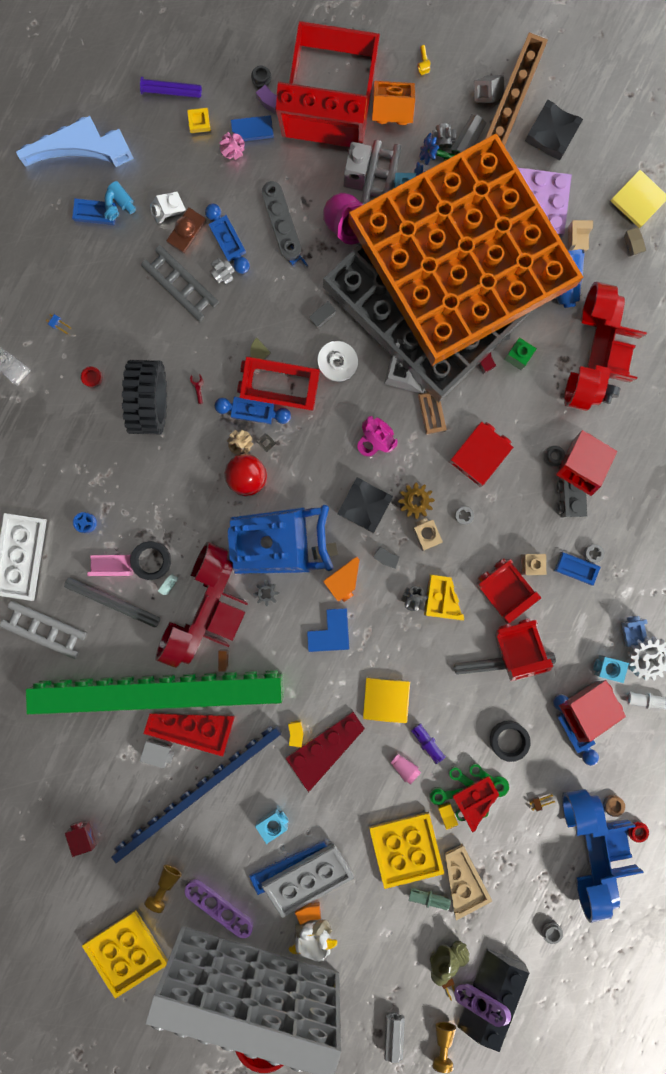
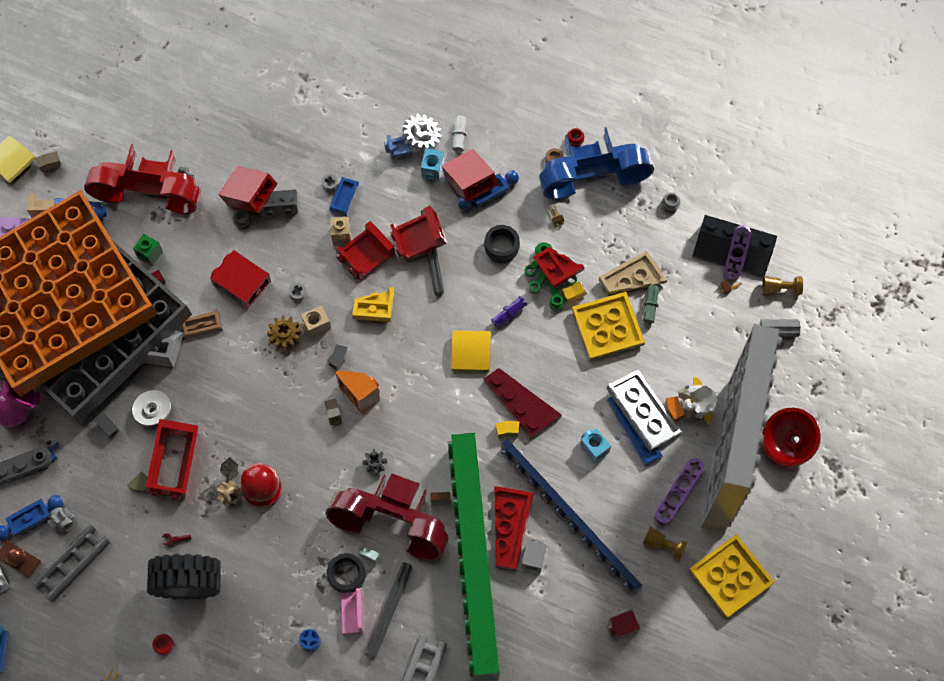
camera: 85 degrees left, 20 degrees down
blue plate [214,397,291,425] -> none
blue piece [228,505,334,574] -> none
blue tile [307,608,349,652] -> none
black brick [338,477,393,533] -> none
dark pink tile [357,416,398,456] -> none
bright pink cone [391,754,421,785] -> none
dark grey gear [401,586,428,611] -> none
olive hair [430,941,470,986] -> none

